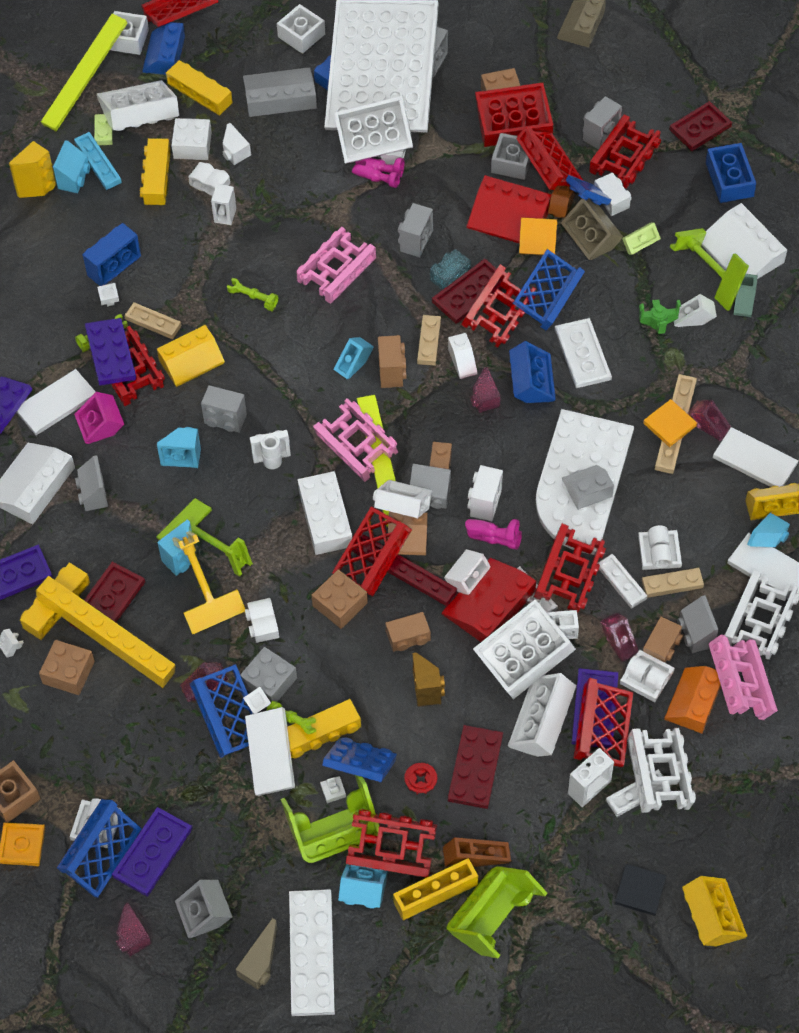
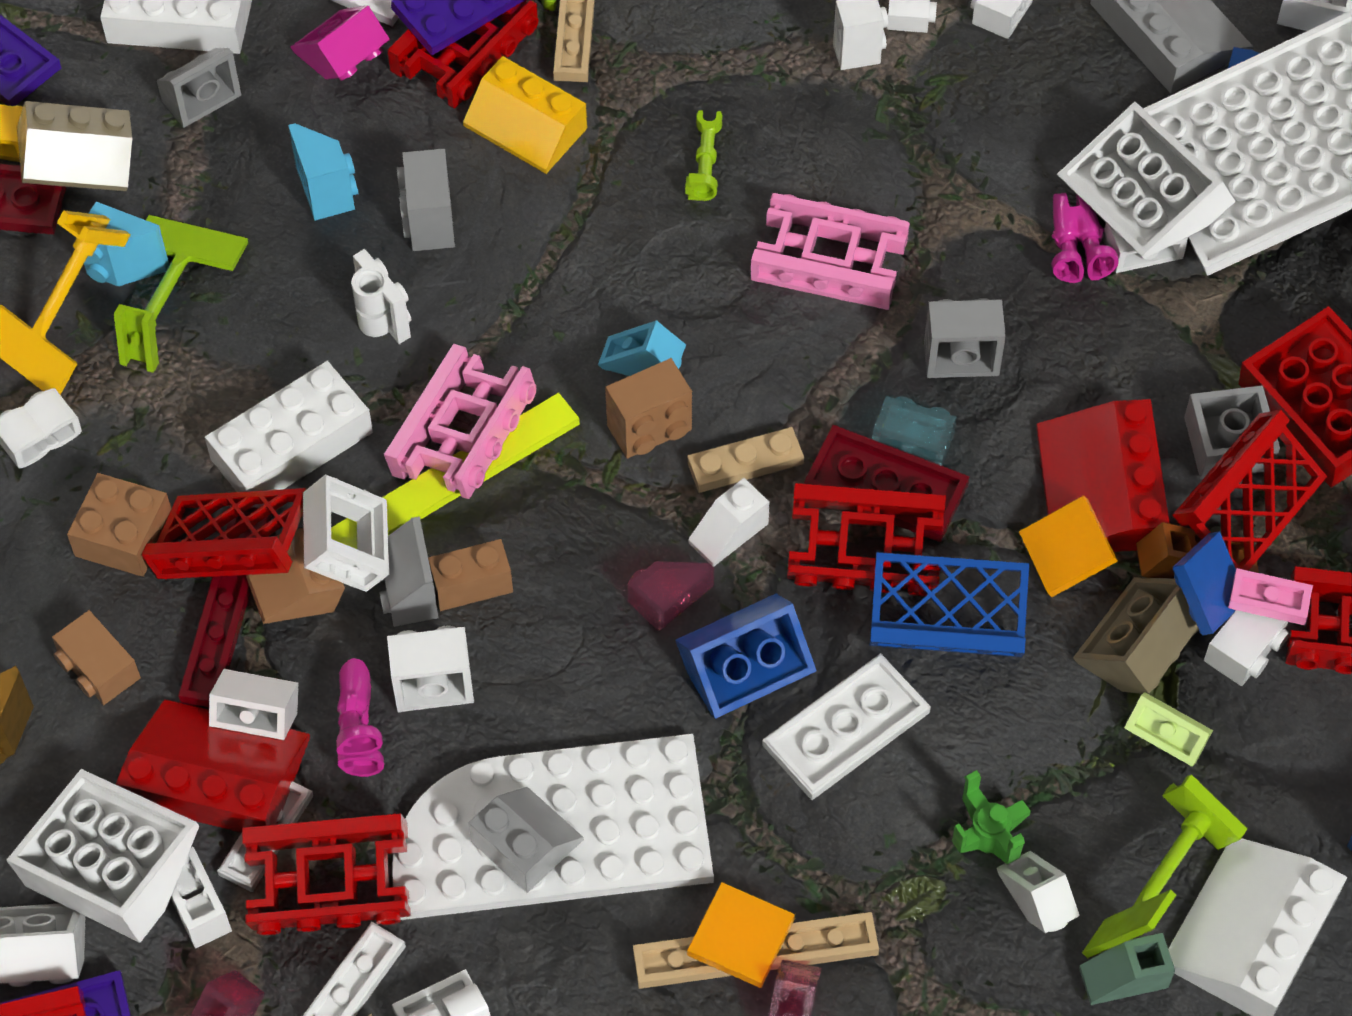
camera: 65 degrees right, 0 degrees up
none -> slope [17,101,132,191]
none -> bright pink plate [1228,568,1313,625]

